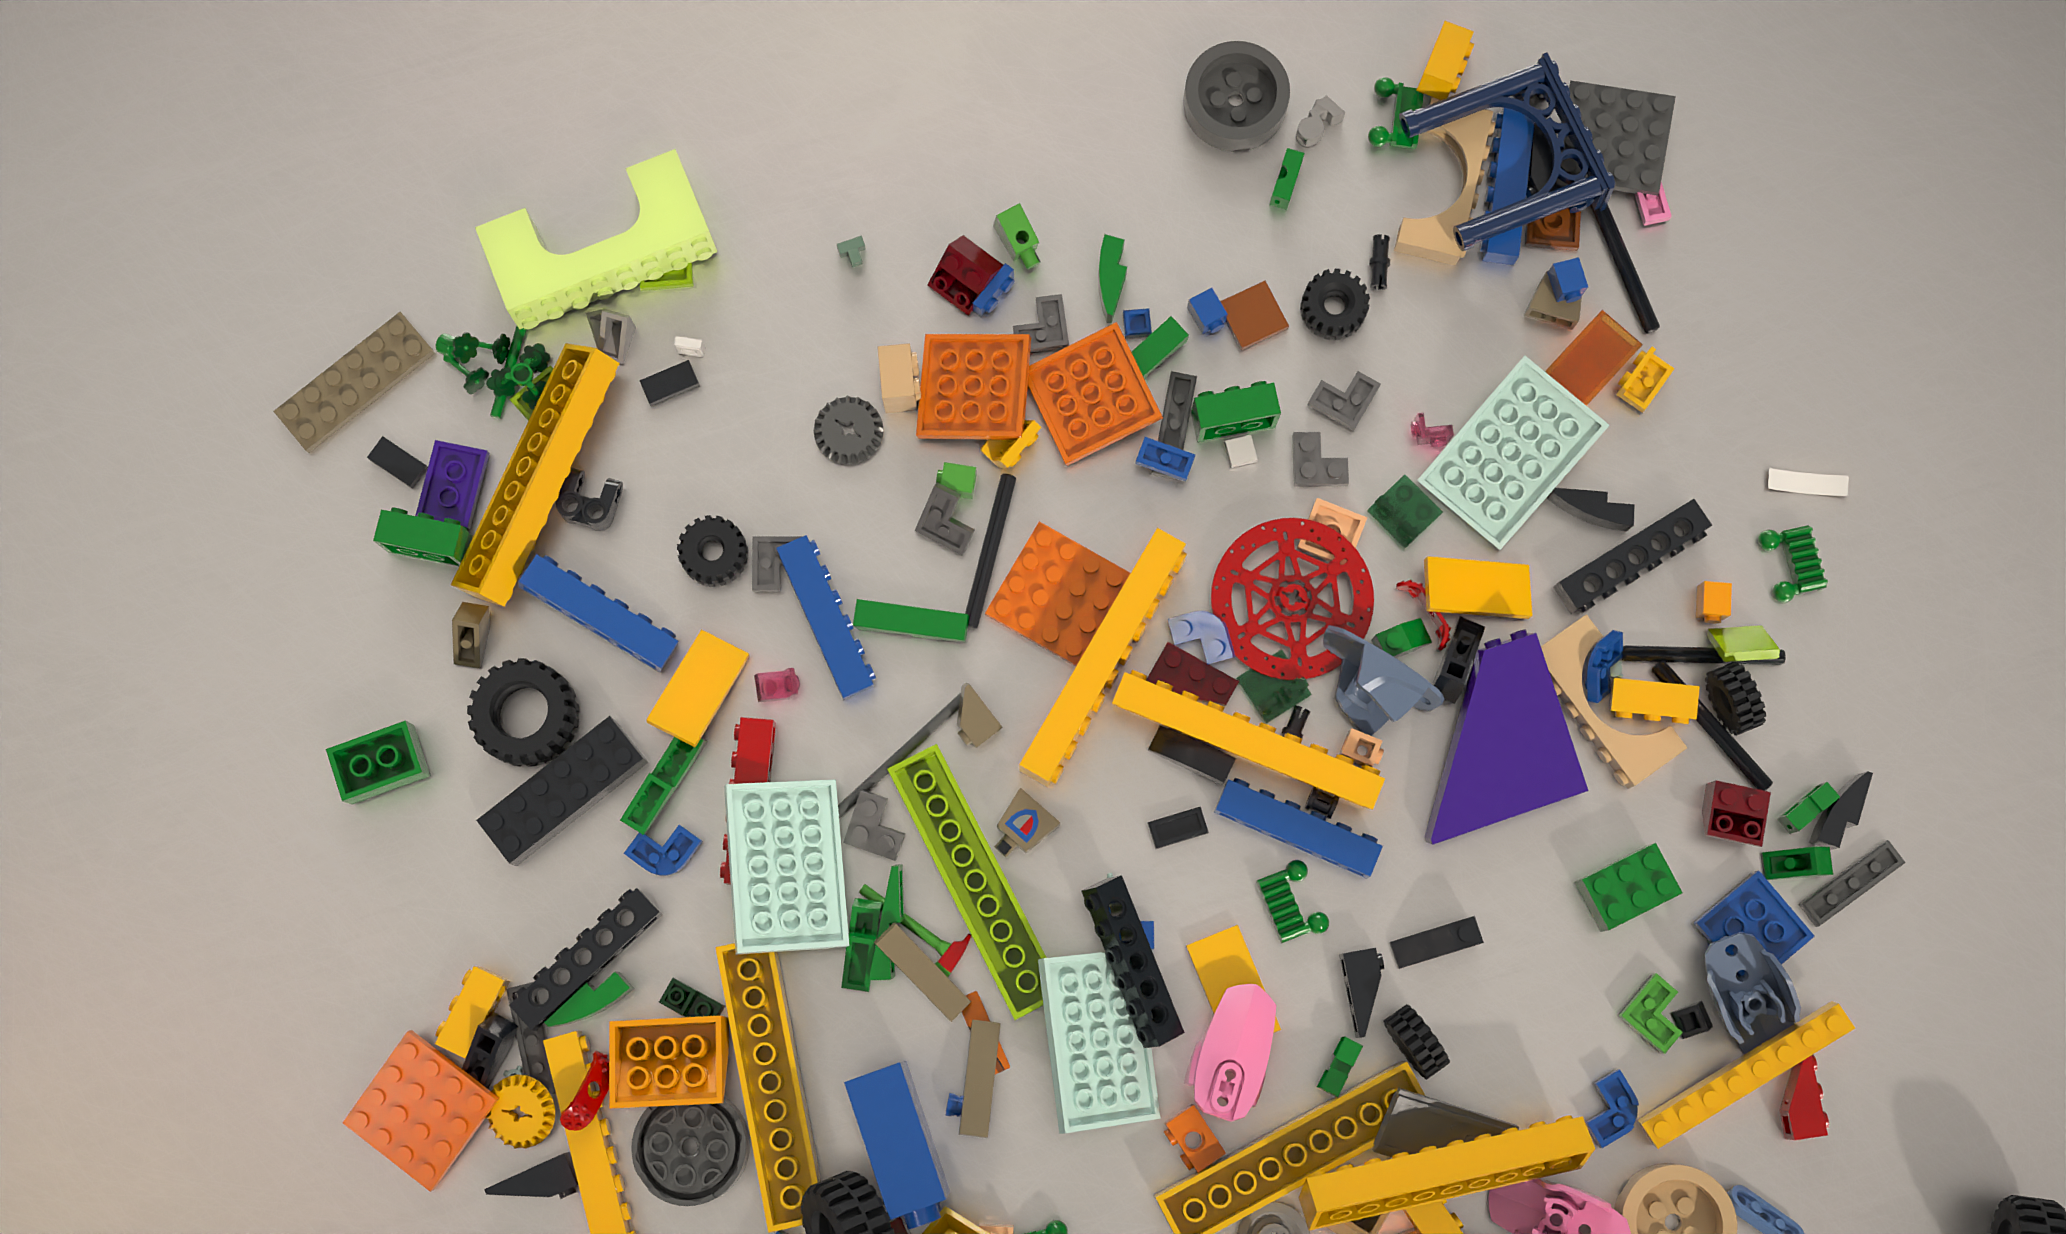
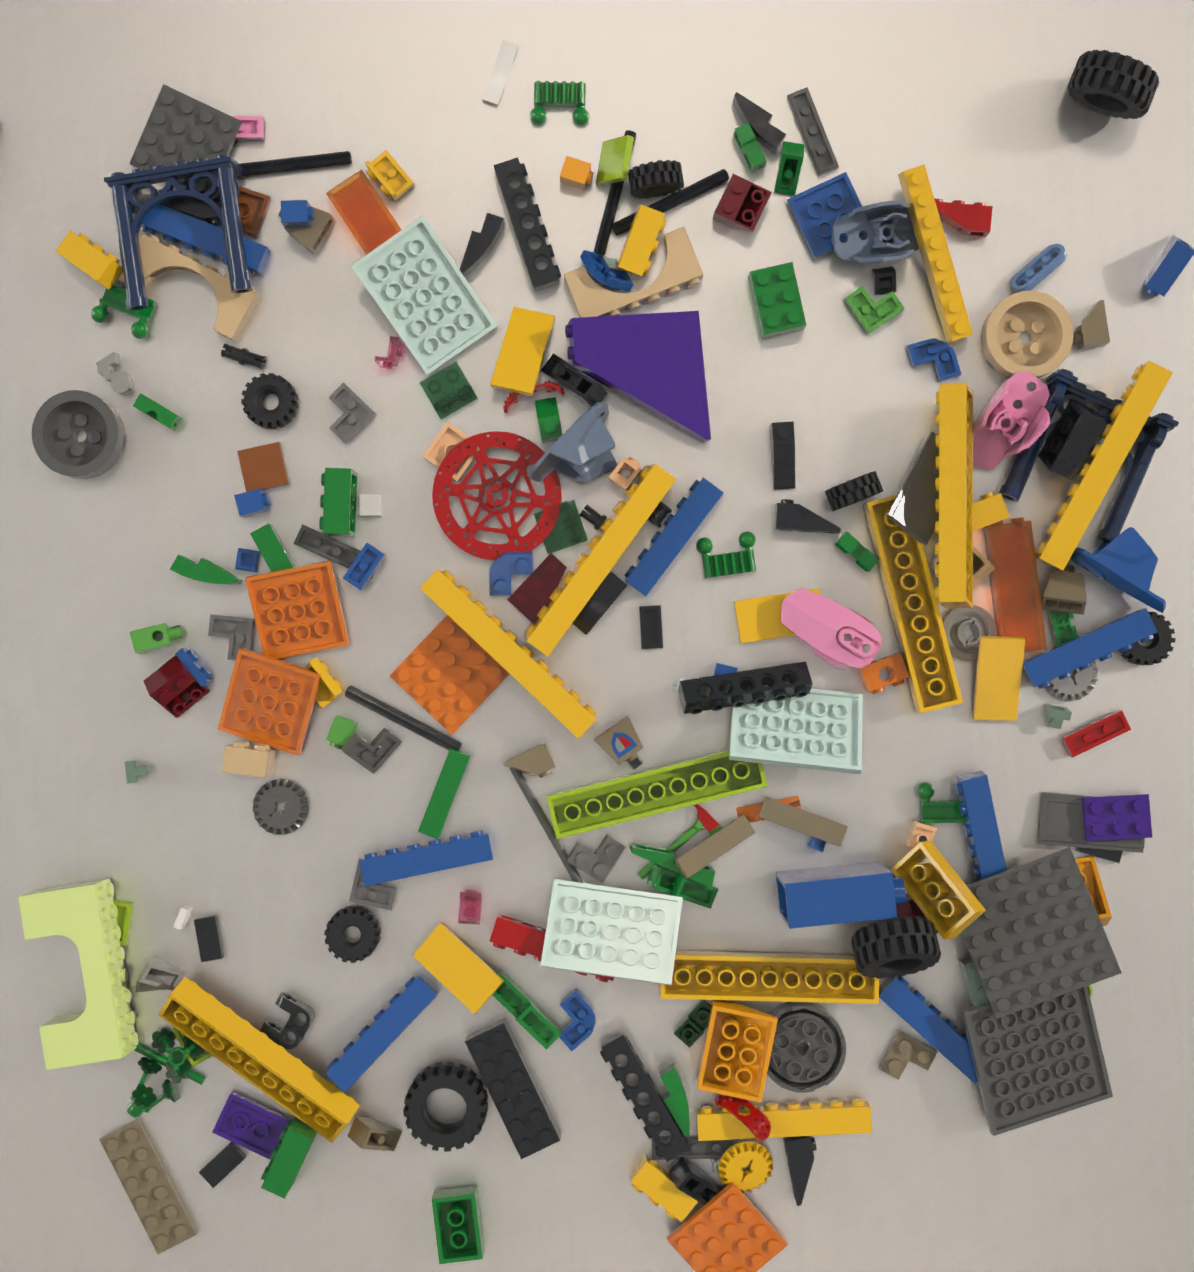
camera: 80 degrees left, 10 degrees up
flat silver plate [1292,432,1349,487] -> none

